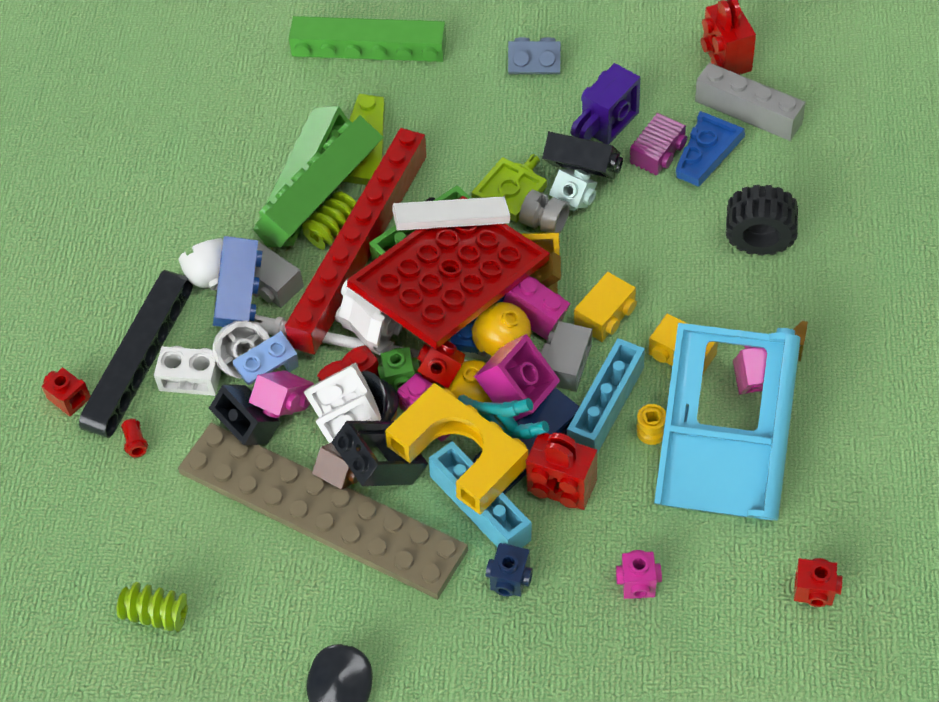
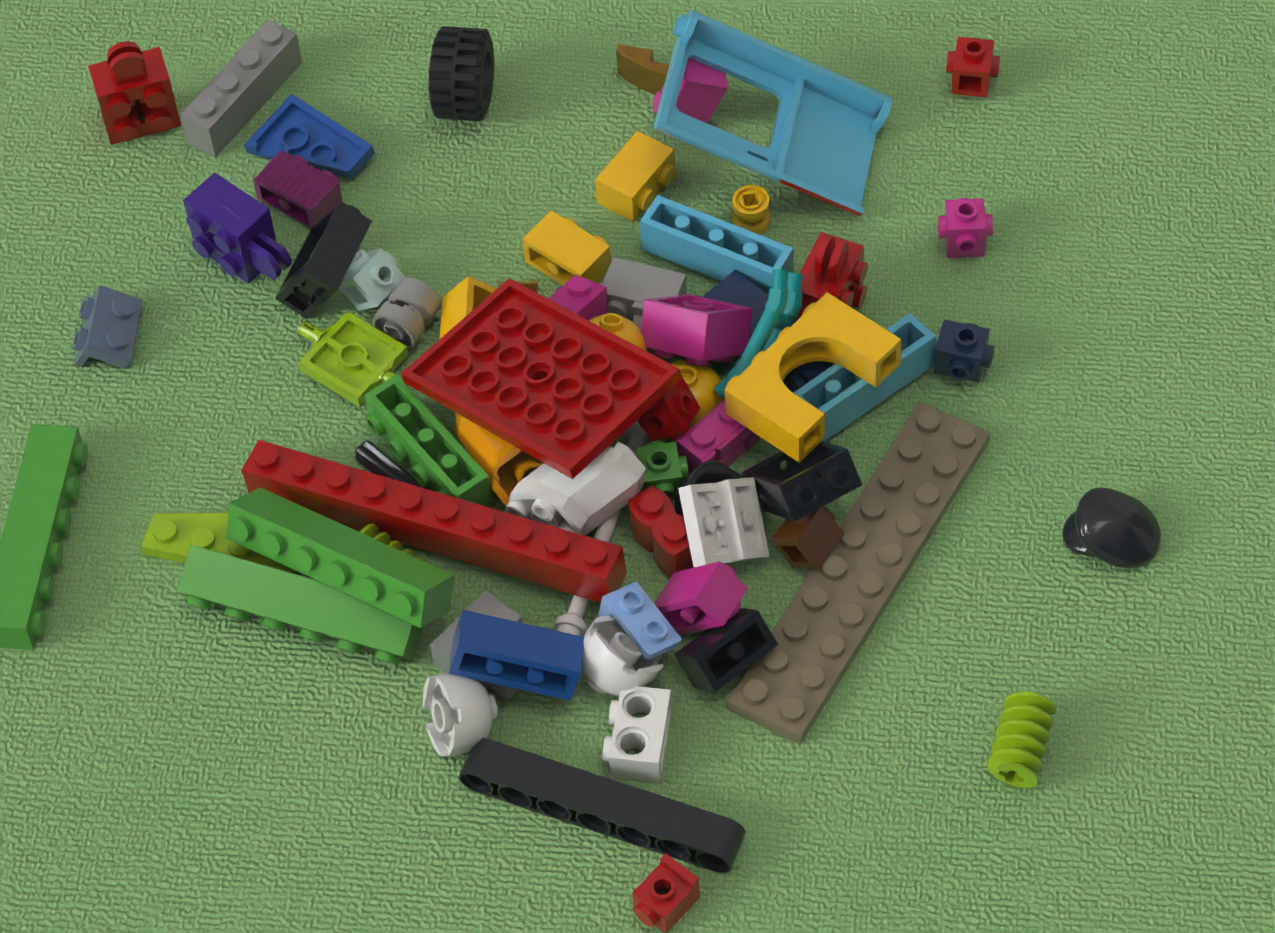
camera: 90 degrees left, 0 degrees up
red pin [121,419,148,457] -> none
white tile [392,196,510,231] -> none

